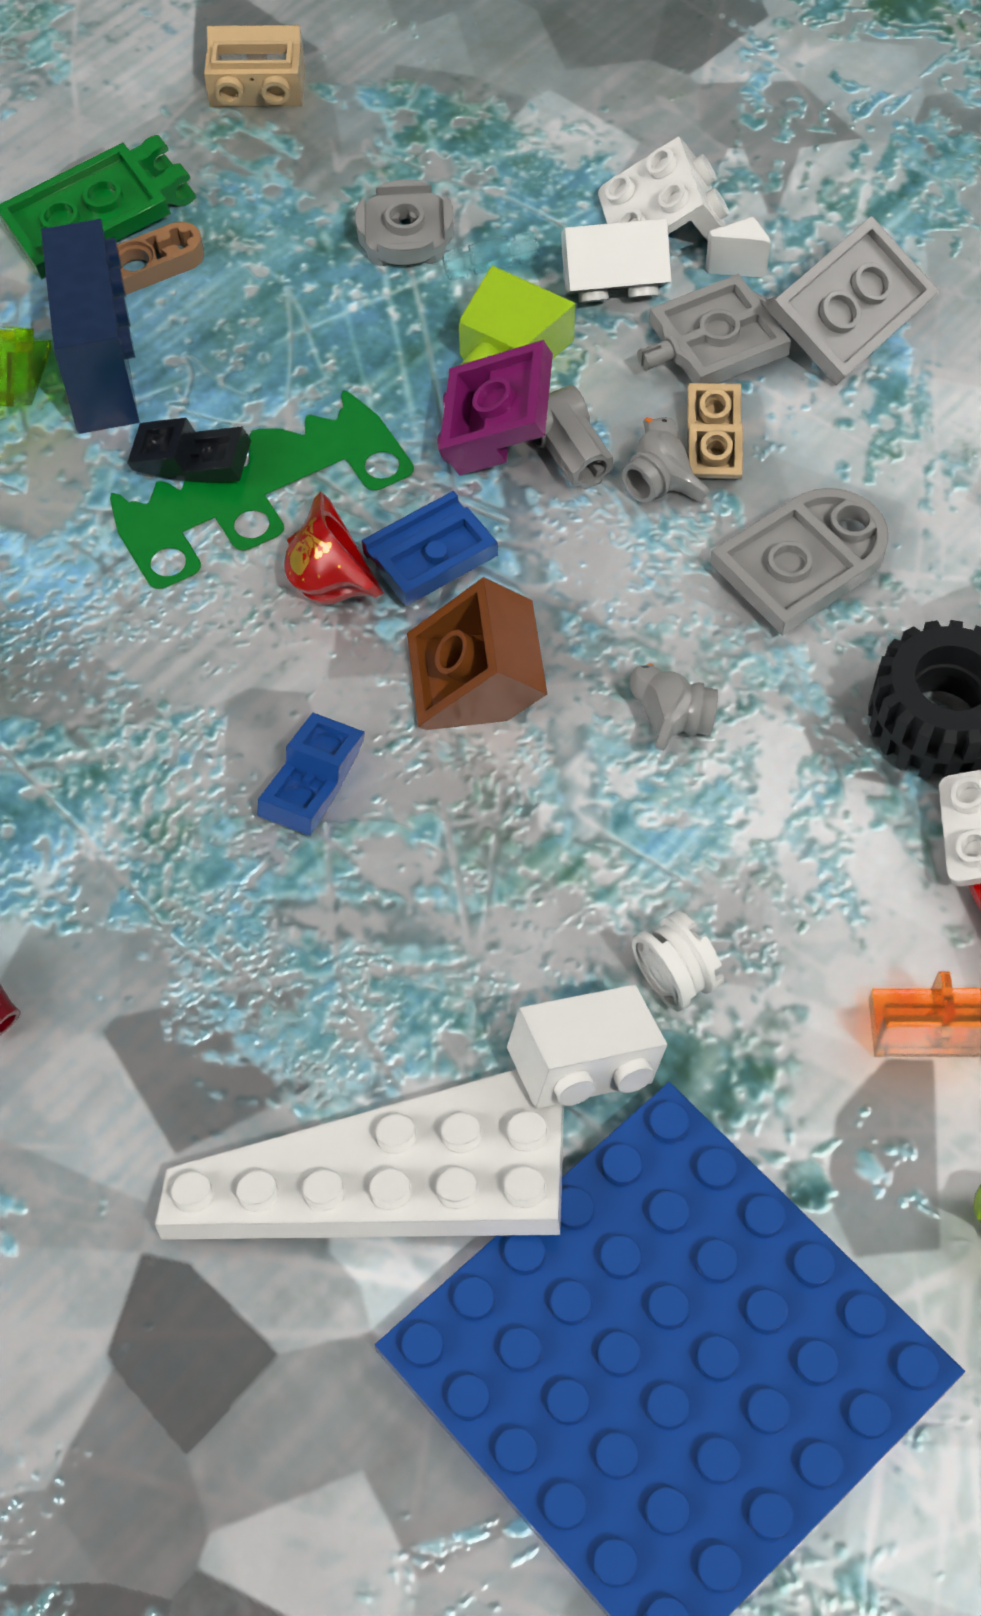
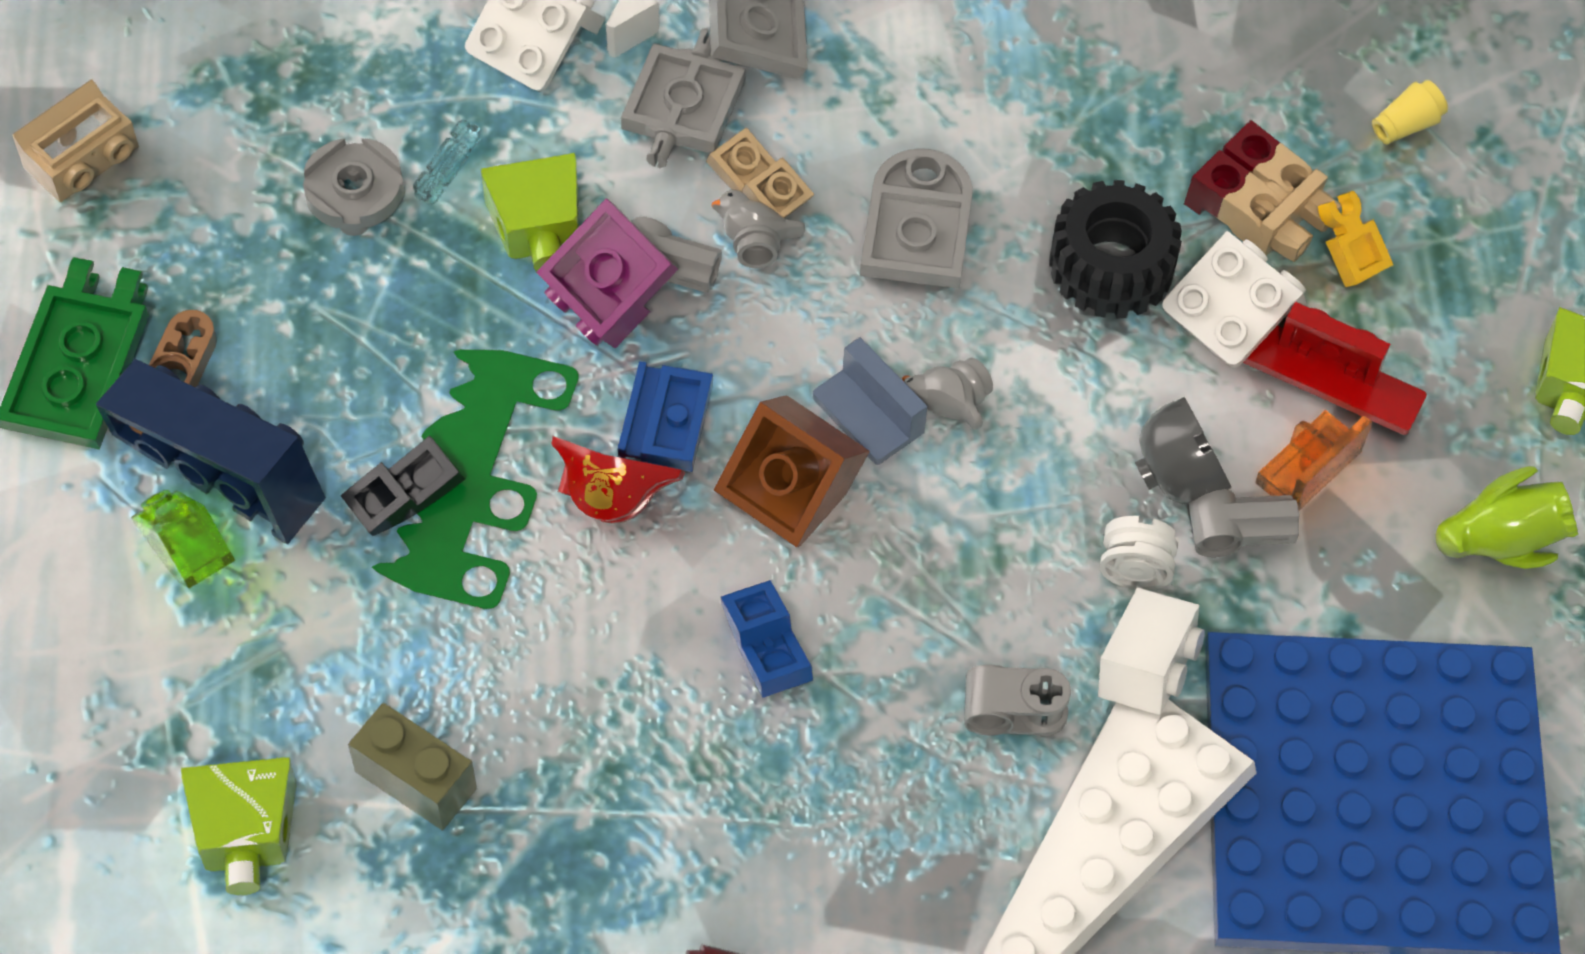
camera: 50 degrees left, 0 degrees up
white brick [561,218,672,303] -> none
none -> sand blue panel [813,337,928,465]
none -> light grey piece [964,664,1071,737]
none -> dark grey cylinder [1135,397,1232,504]
none -> light grey piece [1189,489,1299,558]

